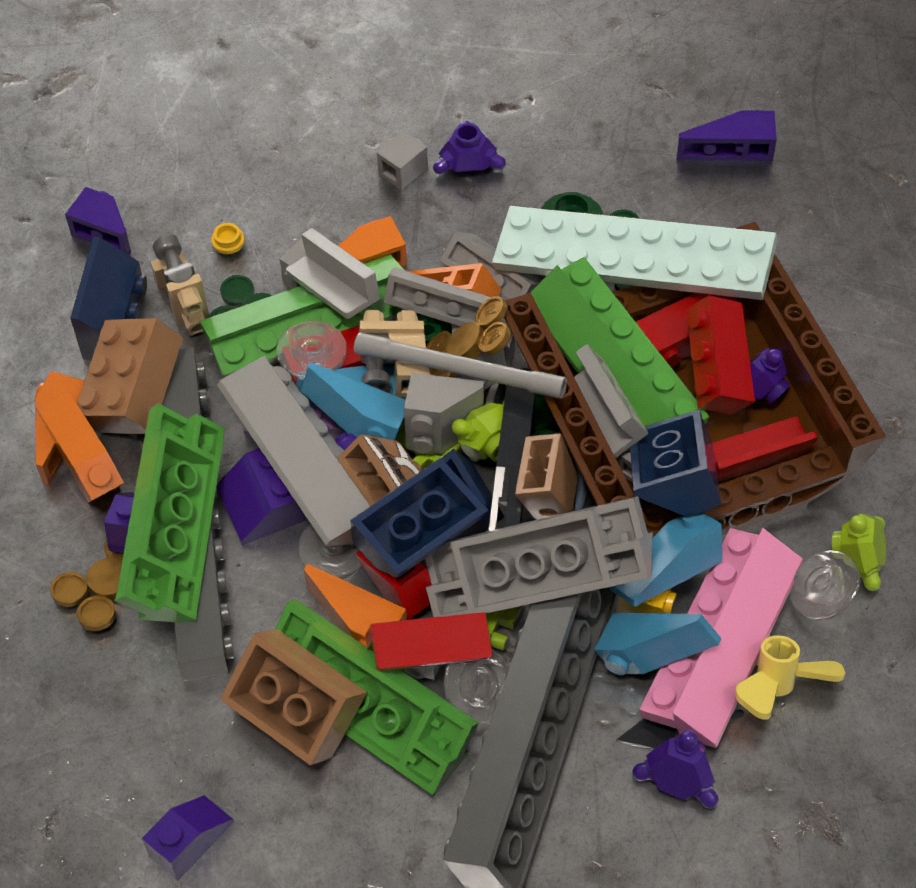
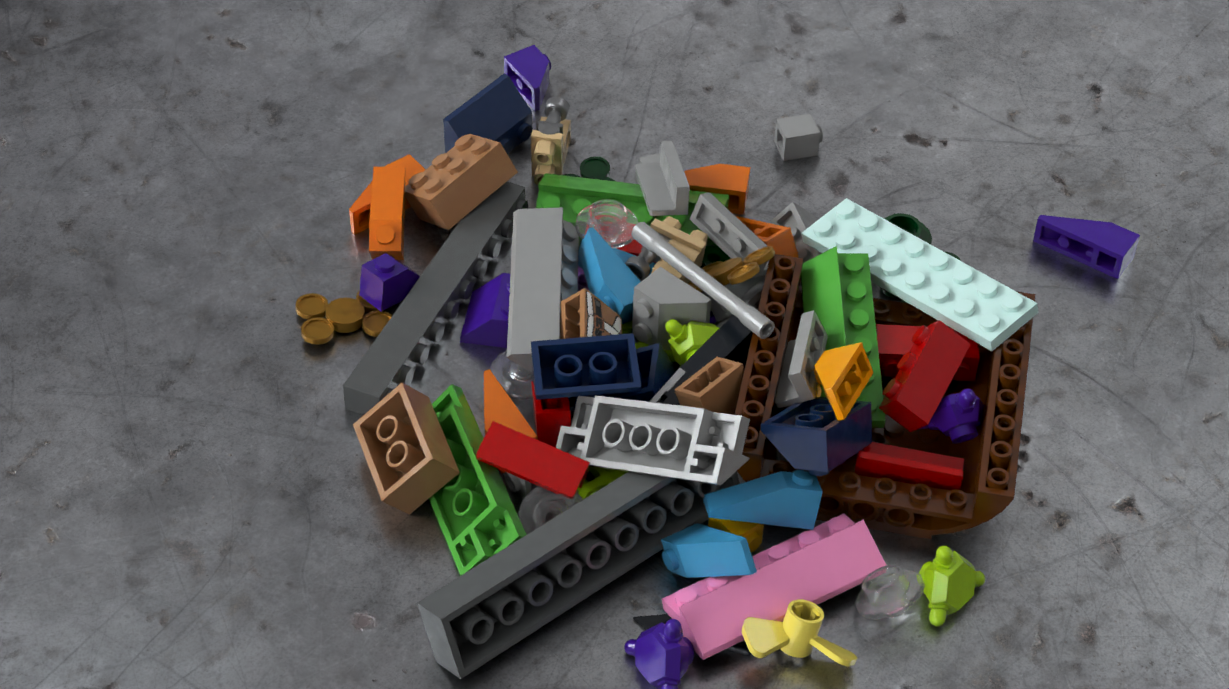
camera: 30 degrees right, 10 degrees down
bright green slope [115,403,225,622] -> none
dark purple slope [142,795,234,881] -> none
yellow plate [211,223,245,254] -> none
dark purple rock [433,120,506,175] -> none
none -> light orange slope [814,342,874,421]

